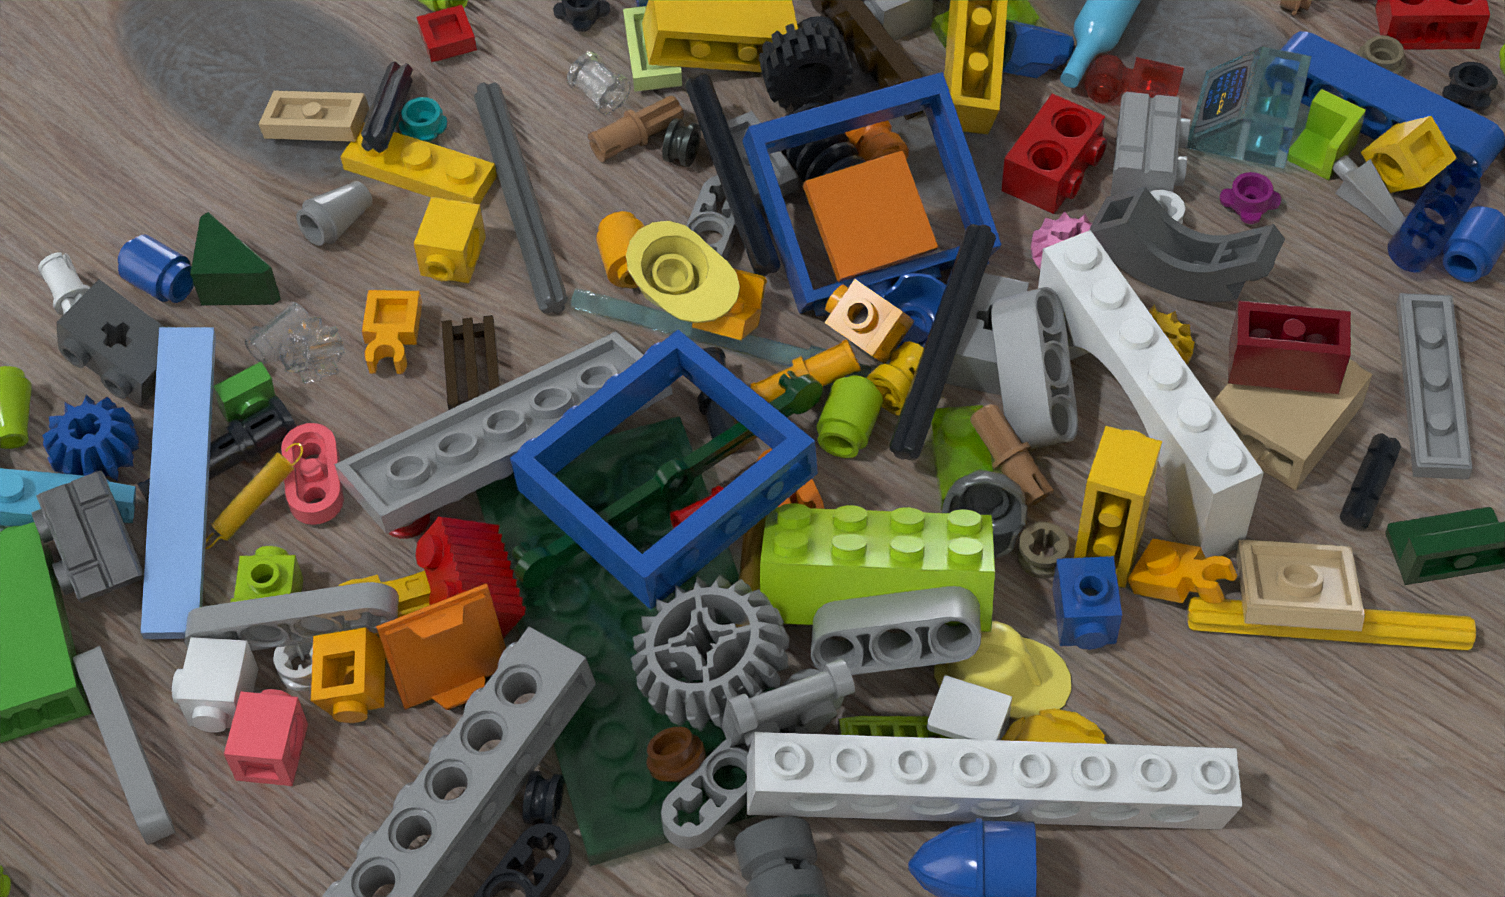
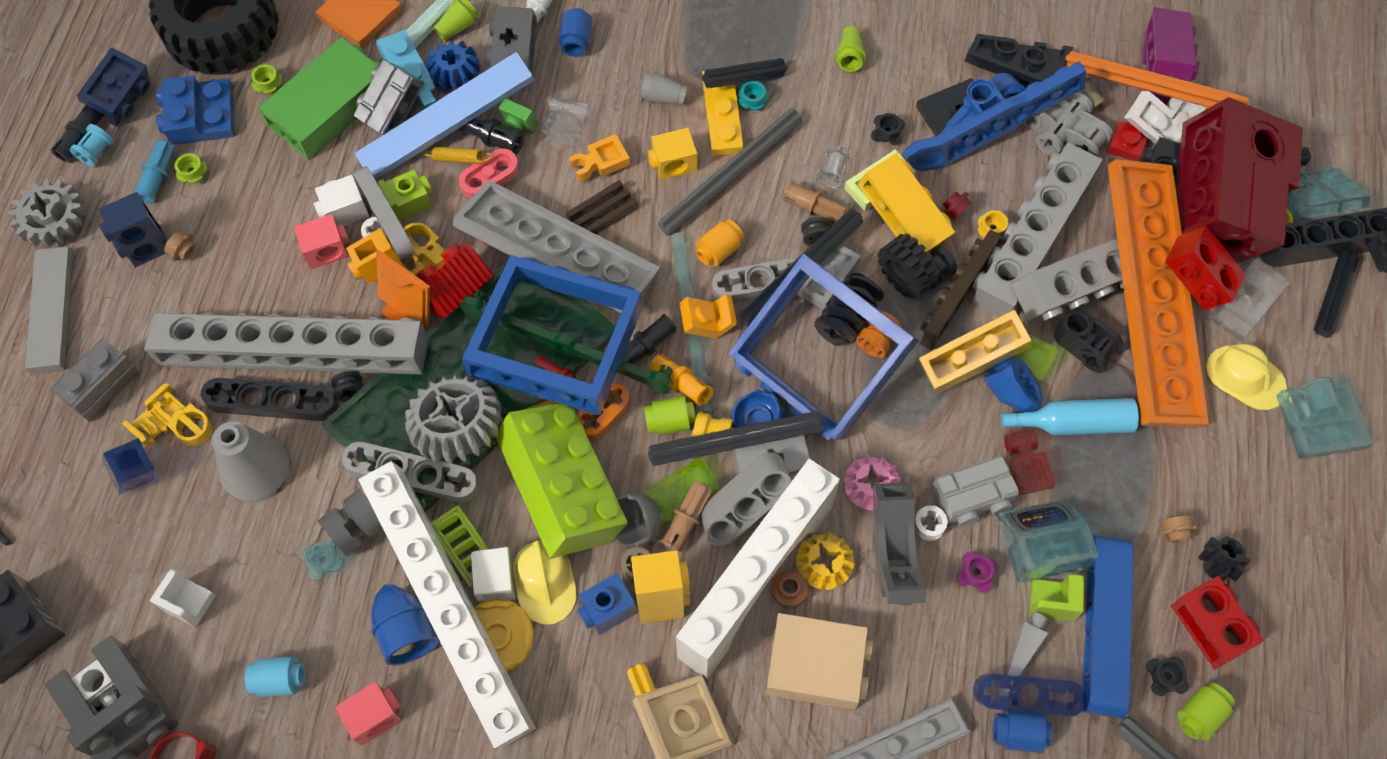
camera: 60 degrees right, 10 degrees up
light grey beam [73,646,176,845] -> none
dark green slope [190,212,281,306] -> none
tan plate [258,91,369,142] -> none
red plate [416,5,477,63] -> none
light yellow piece [626,221,740,323] -> none
reddish brown plate [647,727,706,782] -> none
light grey plate [722,659,855,748] -> none
orange tile [803,150,938,283] -> none
light grey beam [811,586,981,675] -> none
light orange brick [825,279,915,364] -> none
red brick [1001,93,1107,214] -> none
light orange plate [1127,538,1238,604] -> none
dark red brick [1228,301,1351,395] -> none
black axle [1339,433,1401,530] -> none
dark tan plate [1357,35,1406,76] -> none
yellow brick [1361,116,1457,193] -> none

